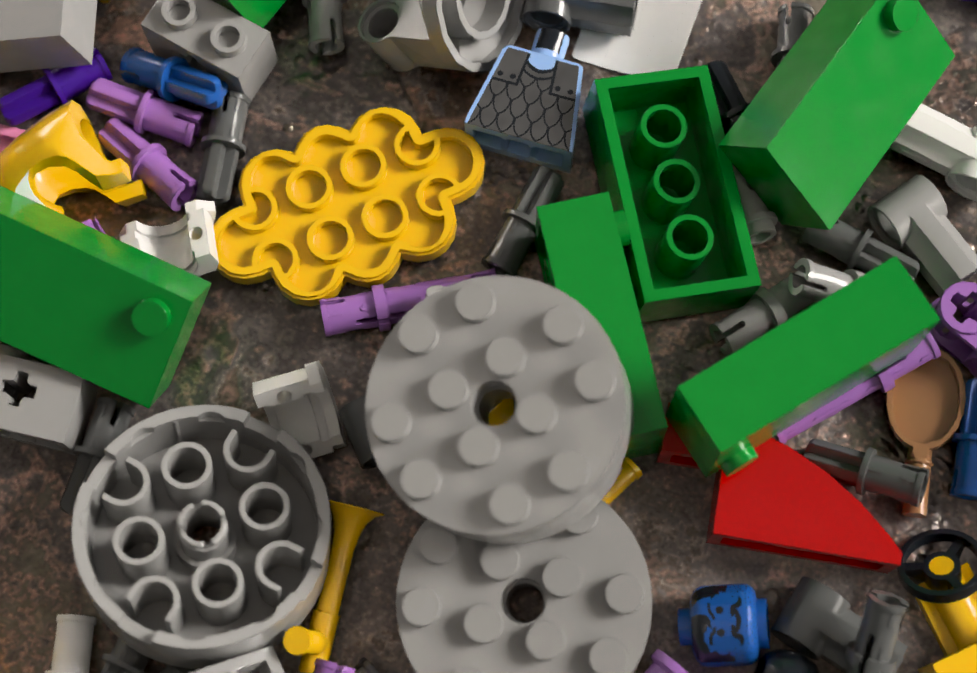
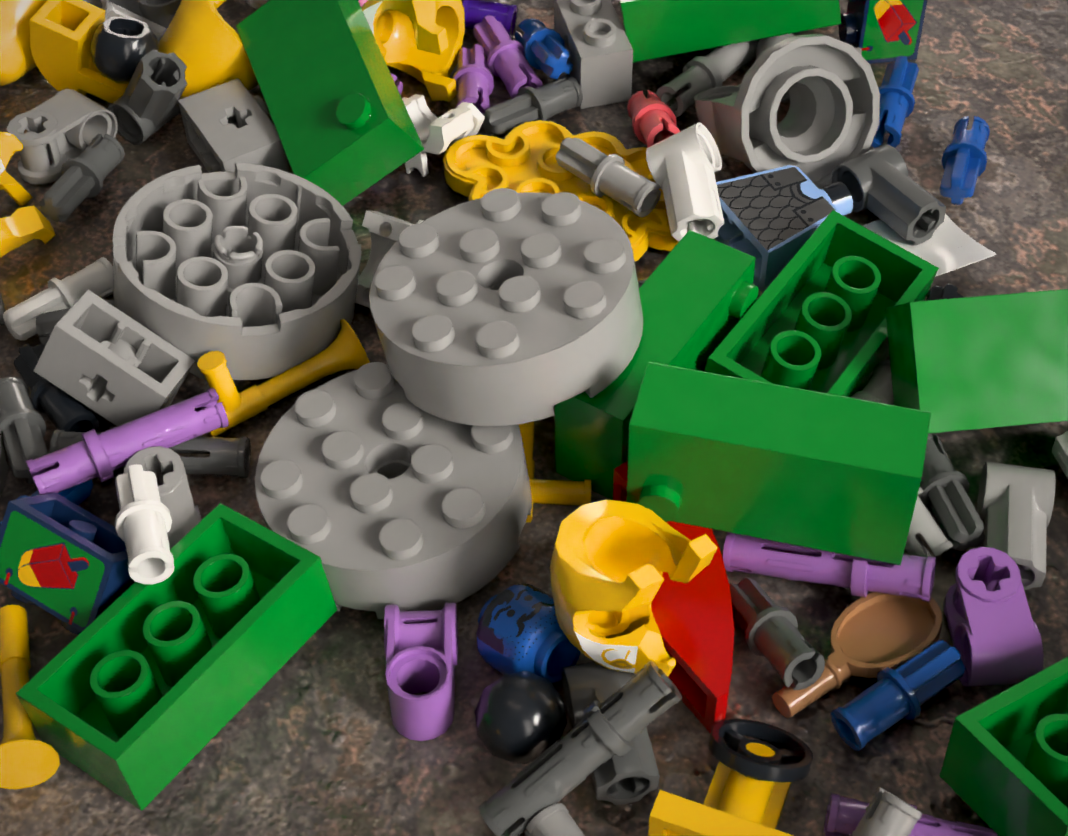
camera: 45 degrees right, 25 degrees down
none -> yellow piece [550,499,718,676]
none -> light grey axle [556,138,661,218]
none -> coral pin [627,90,680,147]
none -> white piece [646,123,725,241]

